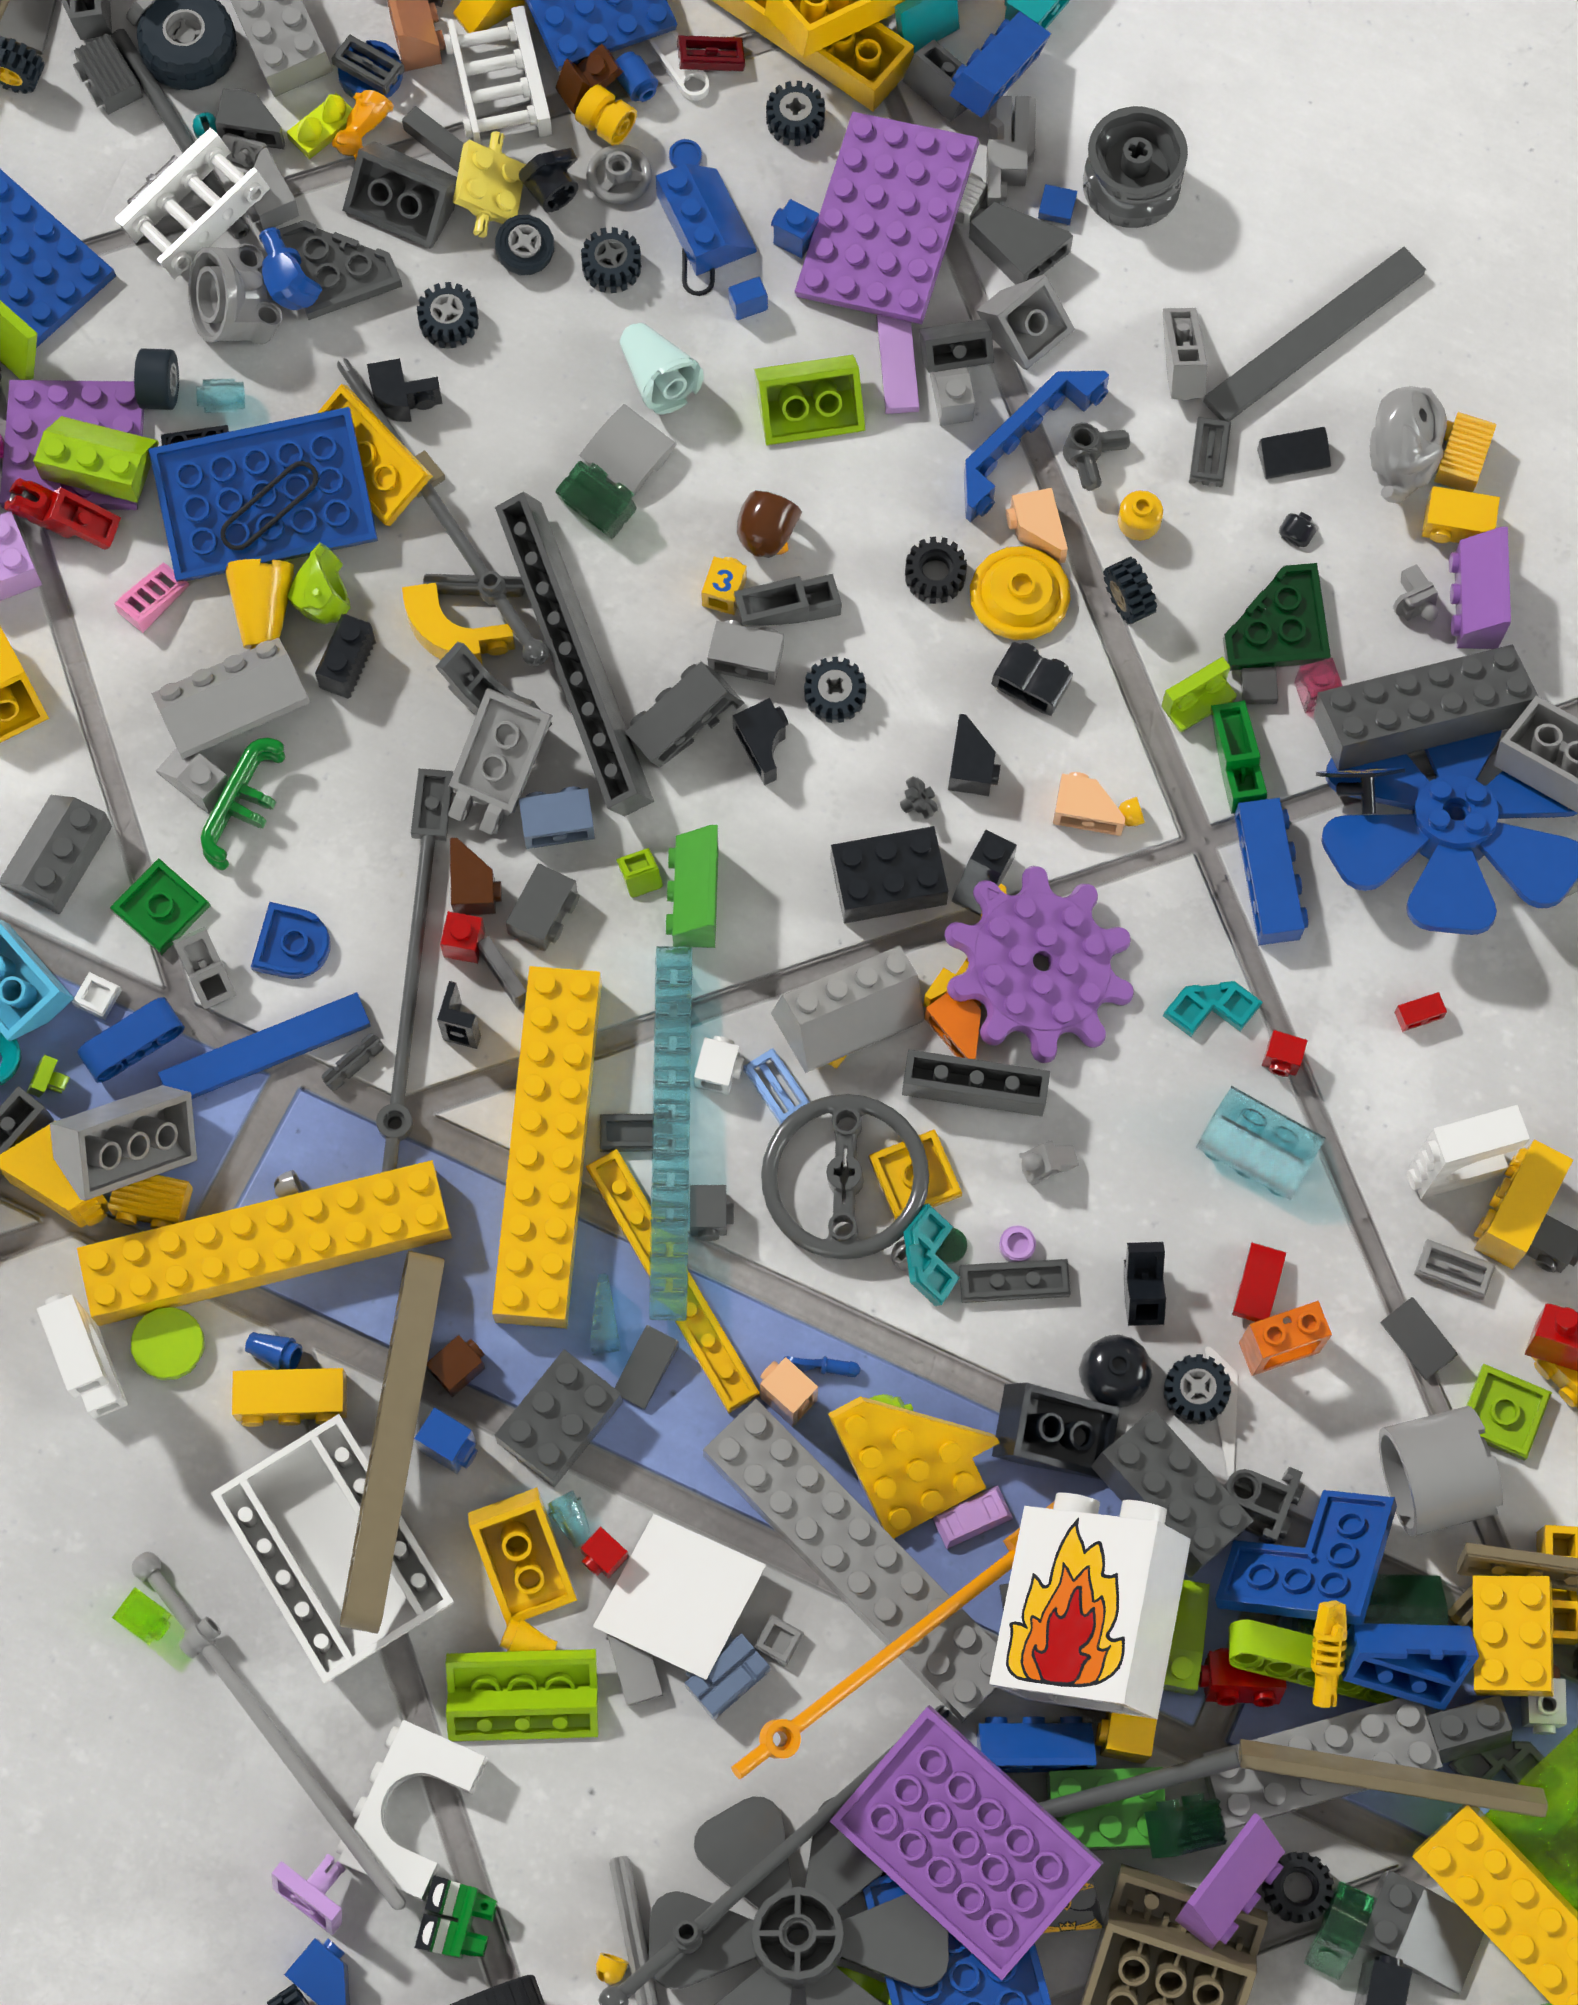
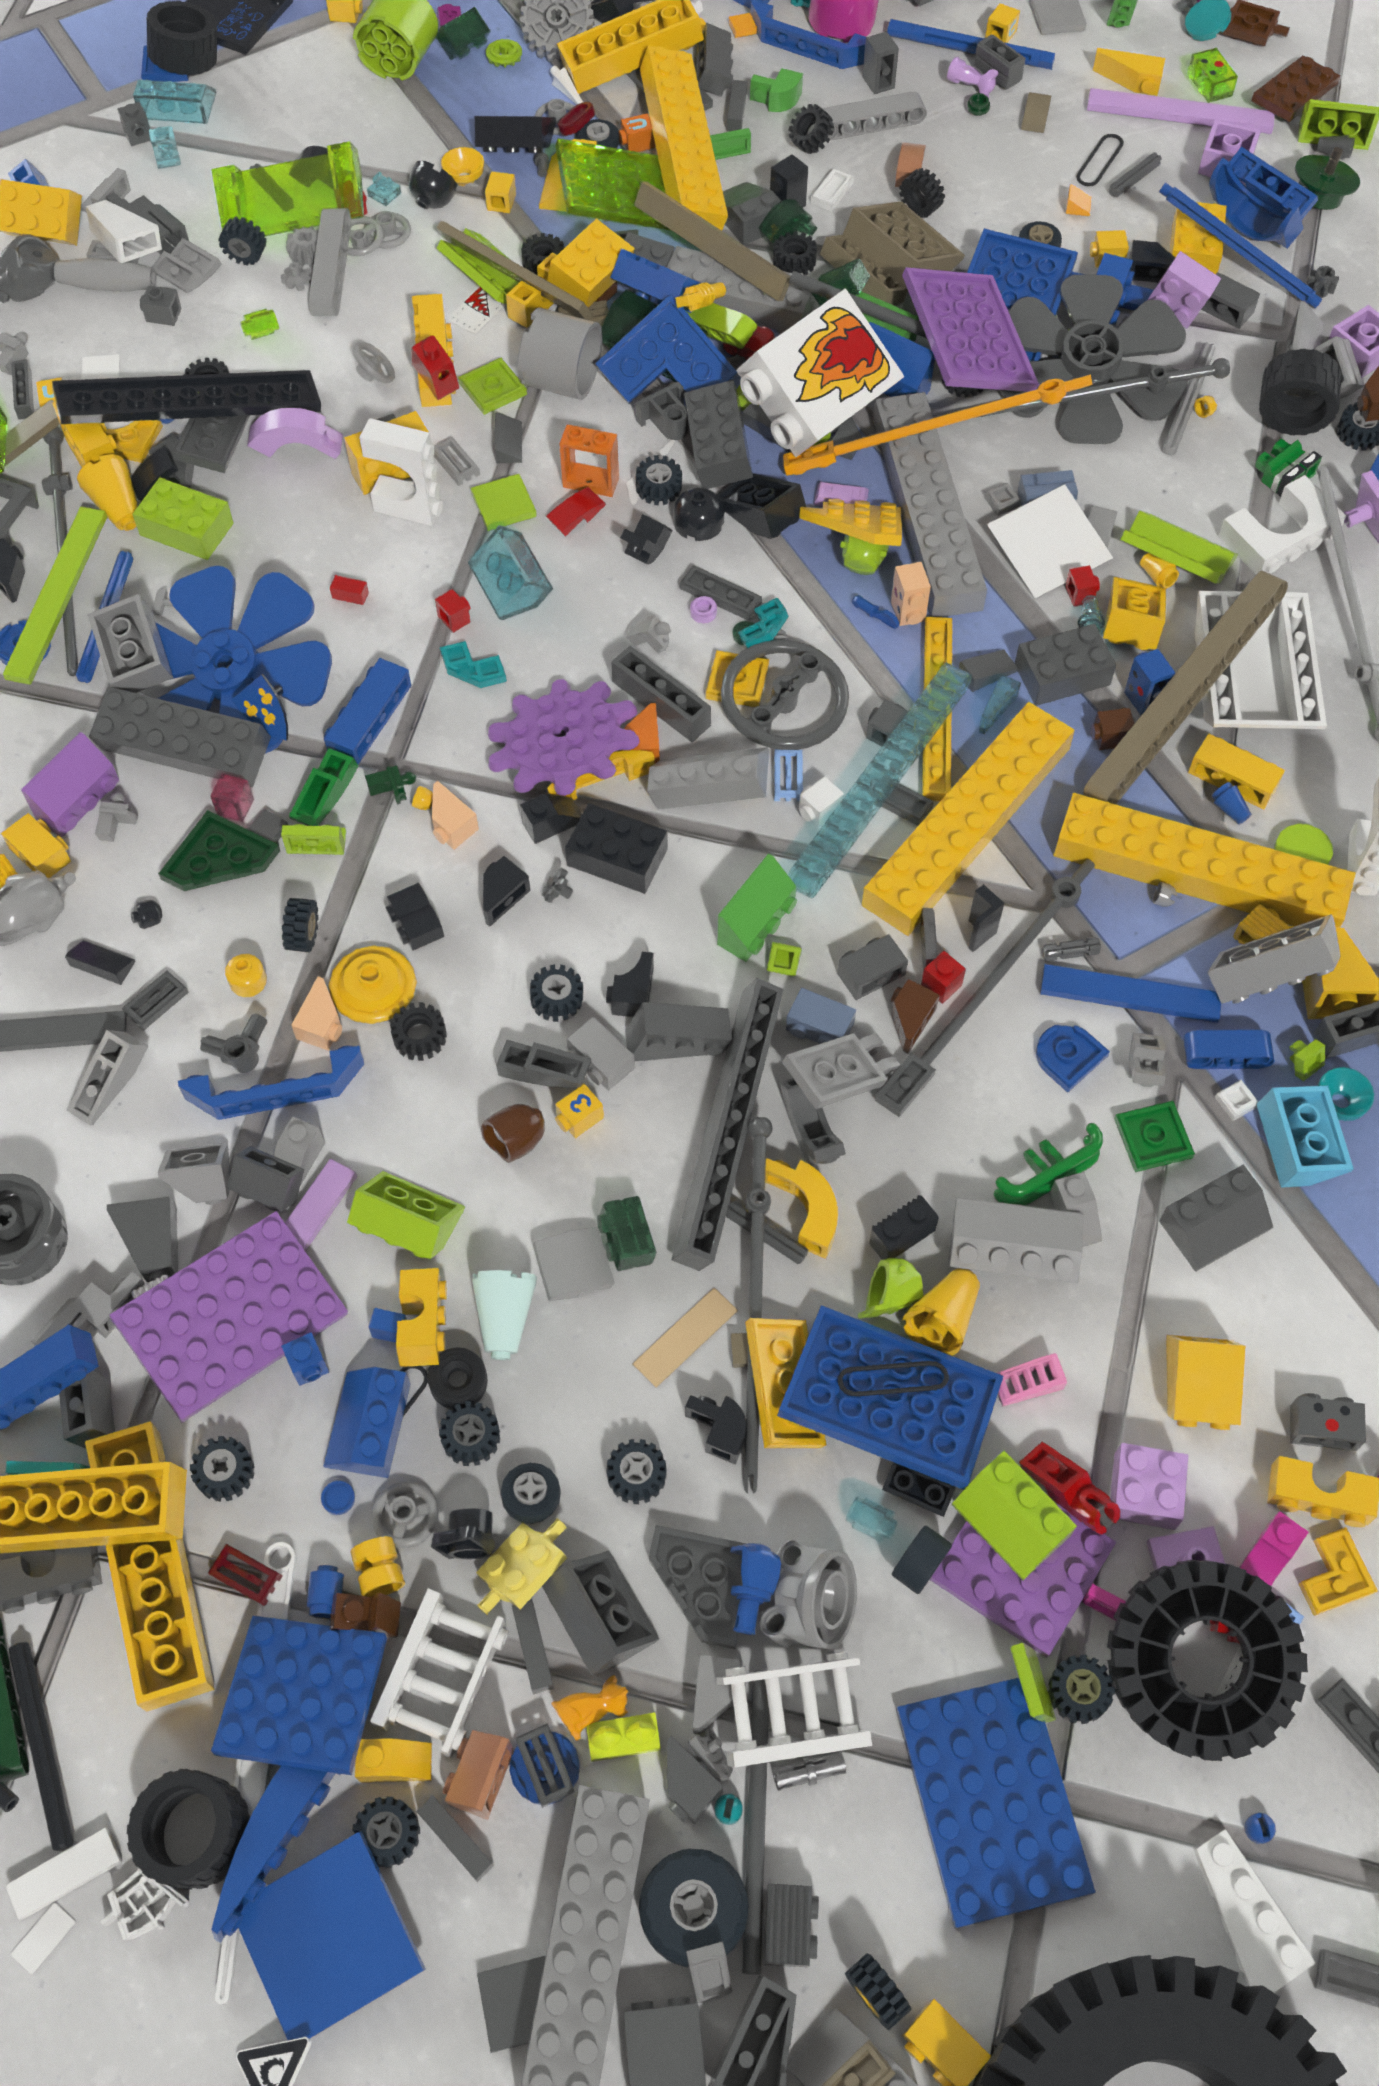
camera: 145 degrees left, 10 degrees down
blue tile [1038,184,1077,225] -> none
medium lavender slope [1175,1813,1285,1950] -> none
none -> dark green piece [365,765,416,805]
none -> yellow arch [396,1268,447,1367]
none -> black tyre [427,1347,488,1410]
none -> lime tile [471,474,537,531]
none -> tan sticker [632,1288,738,1388]

